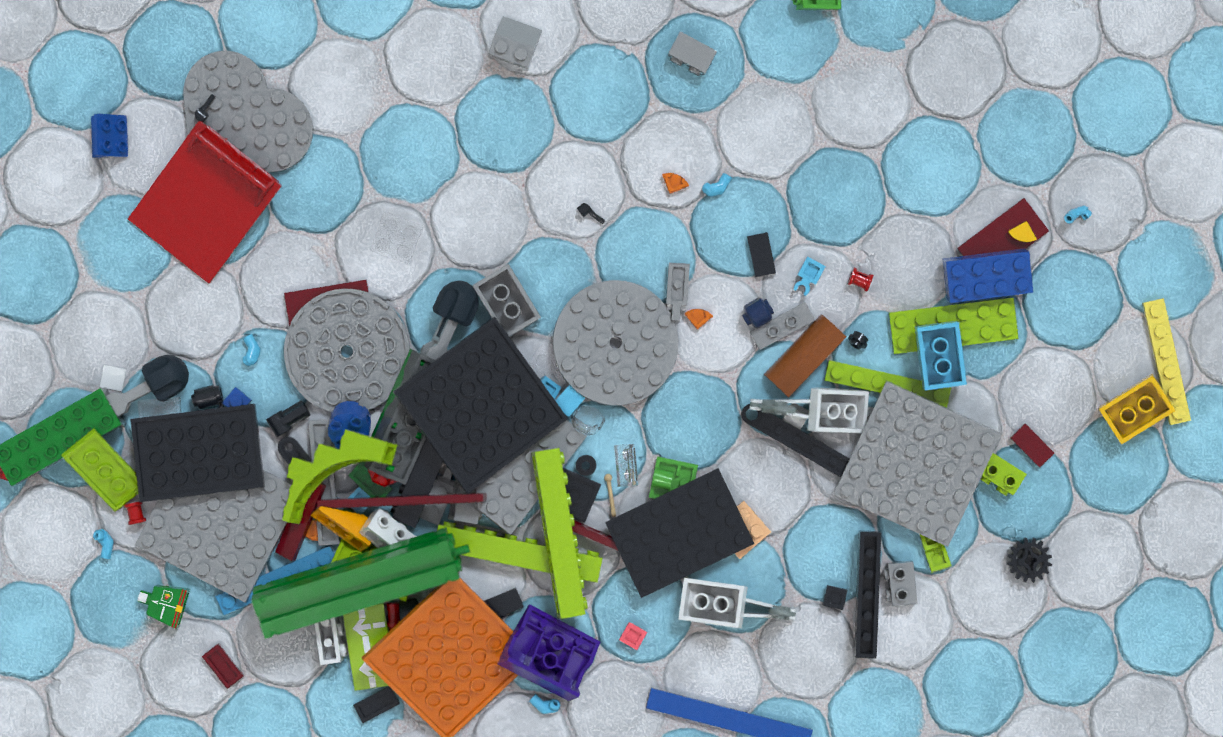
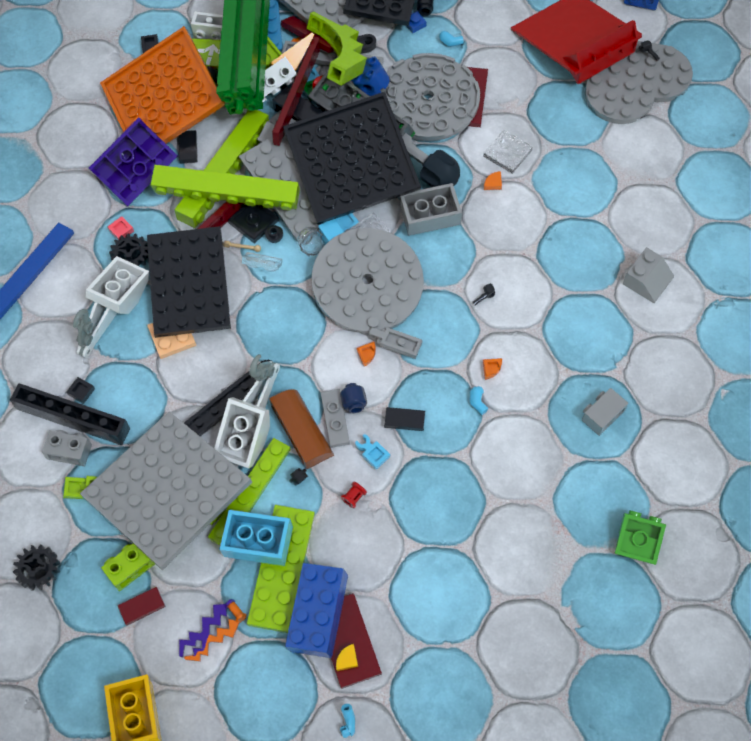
camera: 110 degrees right, 25 degrees down
black piece [266,400,311,437] -> none
medium azure arm [529,694,561,714] -> none
bright green plate [649,456,698,498] -> none
none -> black gear [109,233,149,267]
none -> piece [179,599,247,661]
none -> orange tile [484,171,502,190]

